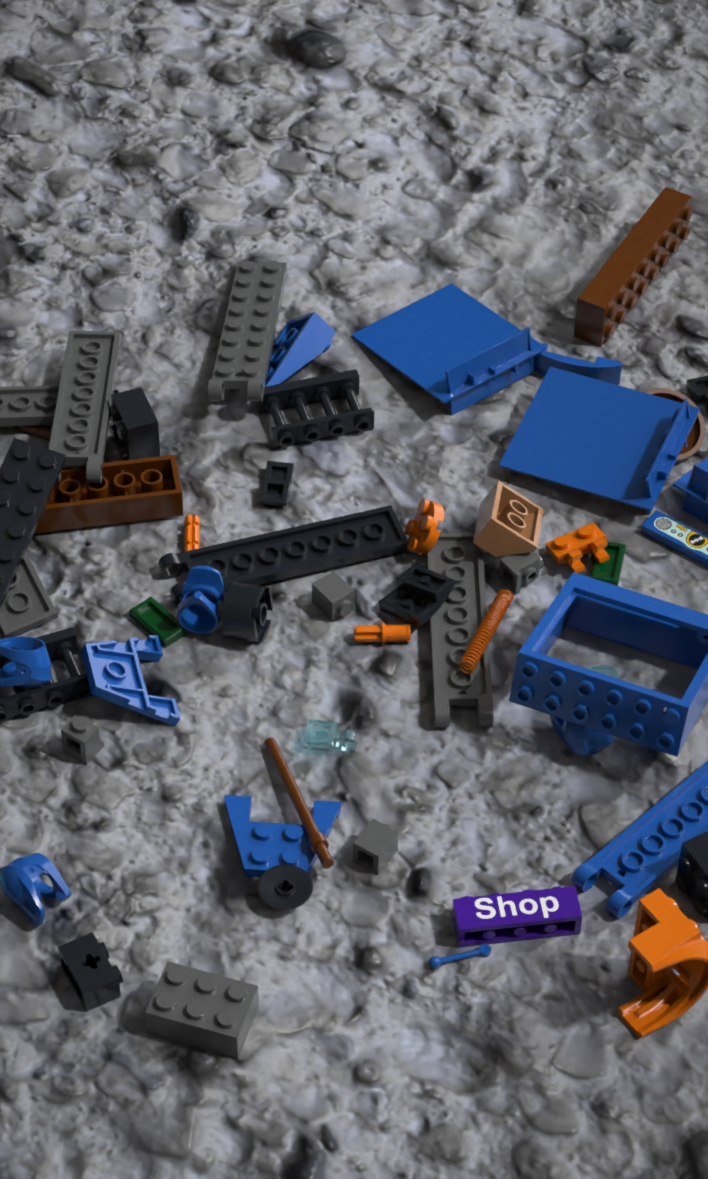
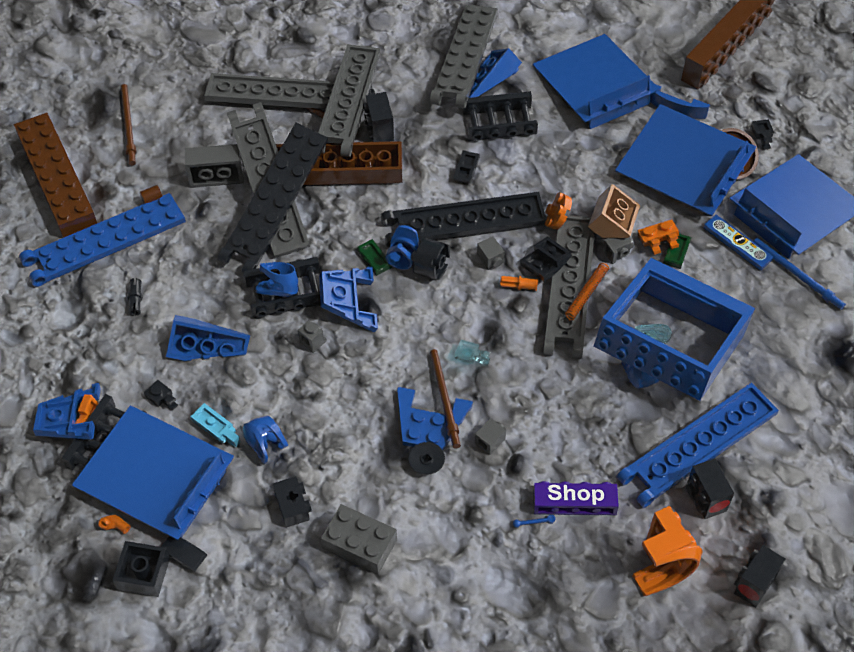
camera: 10 degrees right, 10 degrees up
orange axle [184,515,200,552] -> none

